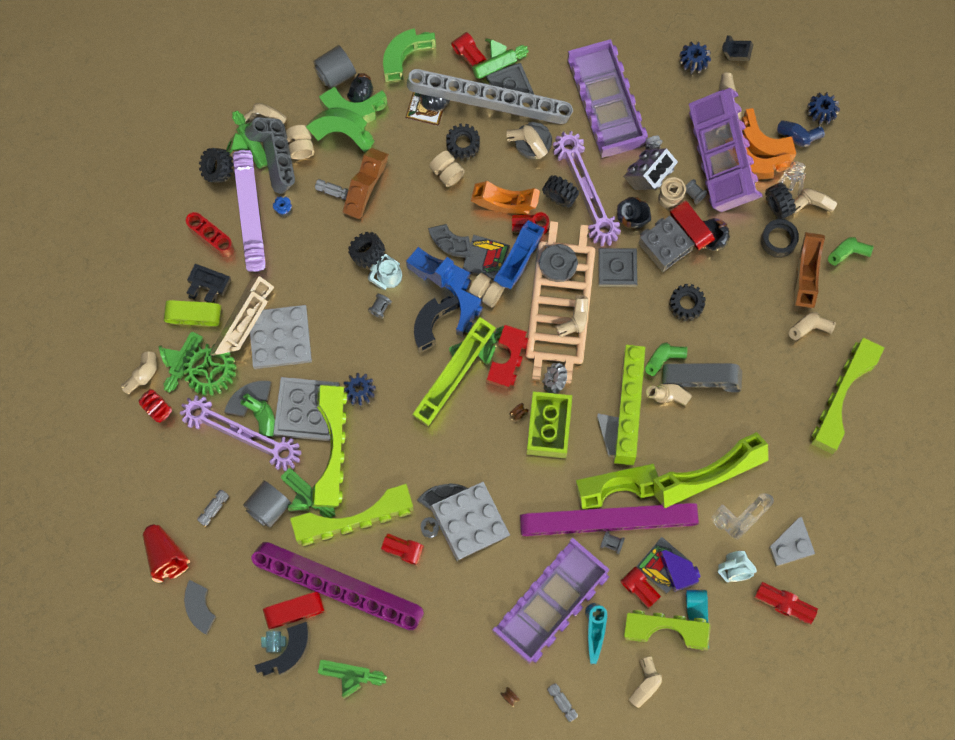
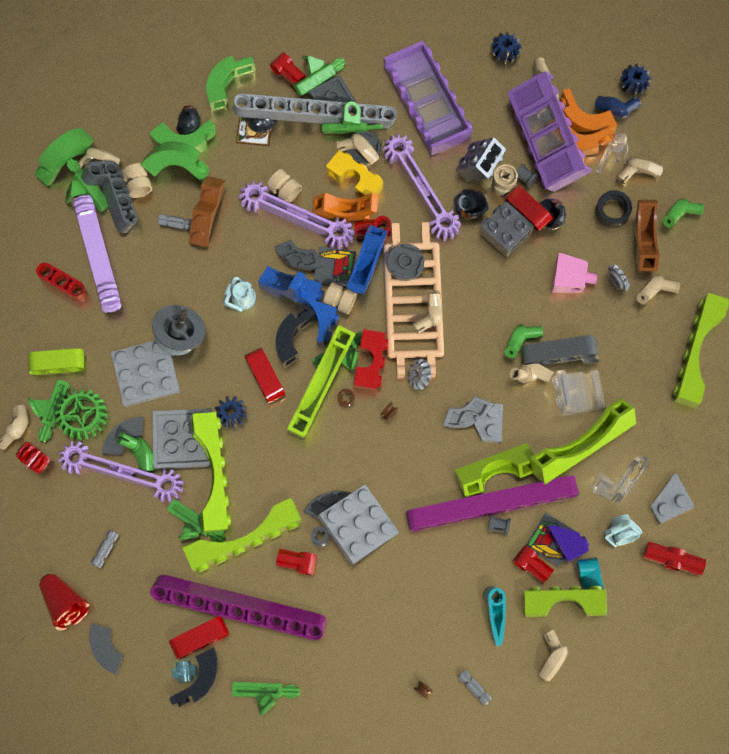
camera: 10 degrees left, 0 degrees up
black plate [186,263,231,303] -> none
black tyre [199,148,234,182] -> none
tan wedge [210,276,274,356] -> none
dark grey piece [243,480,291,528] -> none
blue plate [273,196,292,214] -> none
dark grey piece [313,45,356,89] -> none
black tyre [348,232,386,268] -> none
dark grey bush [368,293,392,319] -> none
black tyre [446,123,480,161] -> none
clear window [492,538,610,664] -> none
lime brick [527,391,572,458] -> none
black tyre [542,175,579,208] -> none
dark grey tile [598,248,638,287] -> none
lime arch [614,345,645,465] -> none
light grey plate [645,135,663,150] -> none
black tyre [669,284,706,321] -> none
black bracket [722,35,754,61] -> none
black tyre [765,182,796,219] -> none
none -> bright green arch [35,128,94,186]
none -> dark grey piece [152,305,205,356]
none -> lavender arm [239,180,354,249]
none -> red beam [244,347,286,404]
none -> bright green piece [322,101,383,134]
none -> yellow arch [326,150,383,198]
none -> reddish brown bush [338,389,355,407]
none -> light grey tile [442,396,493,428]
none -> bright pink torso [552,253,598,293]
none -> clear piece [553,370,606,416]
none -> light grey gear [608,264,630,292]

